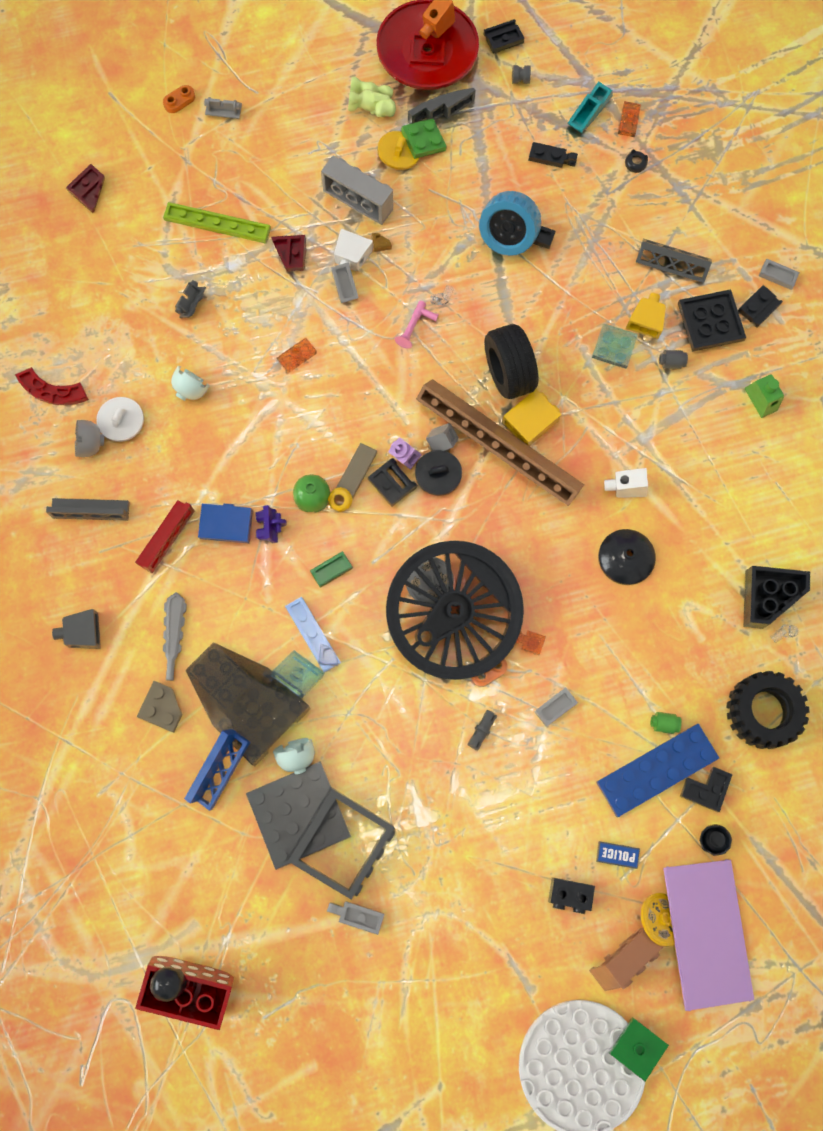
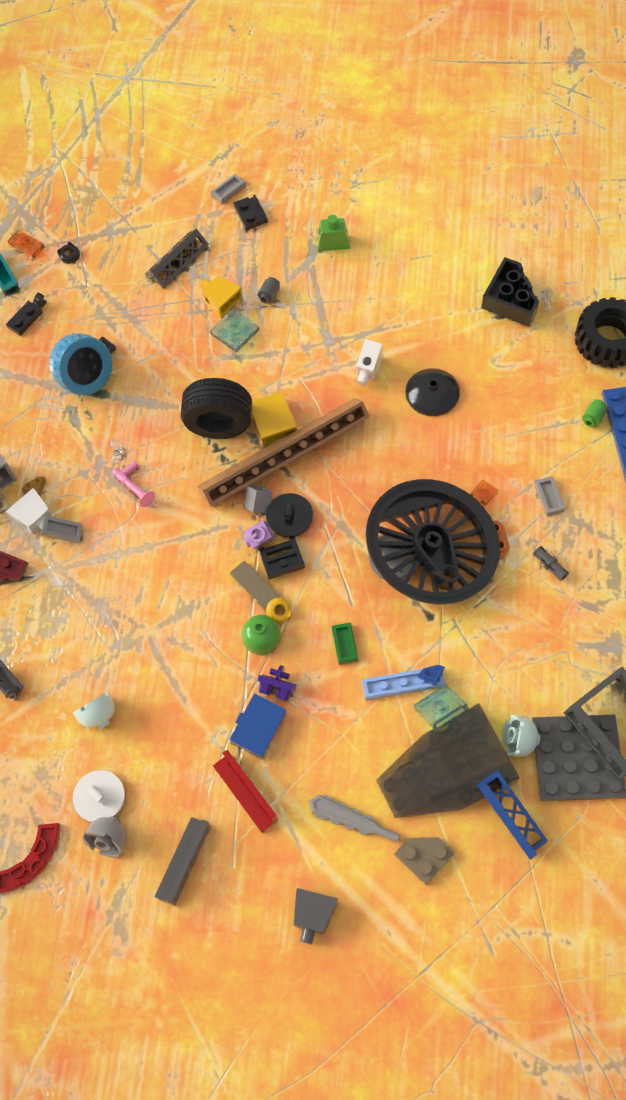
camera: 60 degrees left, 10 degrees down
clear orange plate [276,337,317,374] -> none
black plate [678,289,746,352] -> none

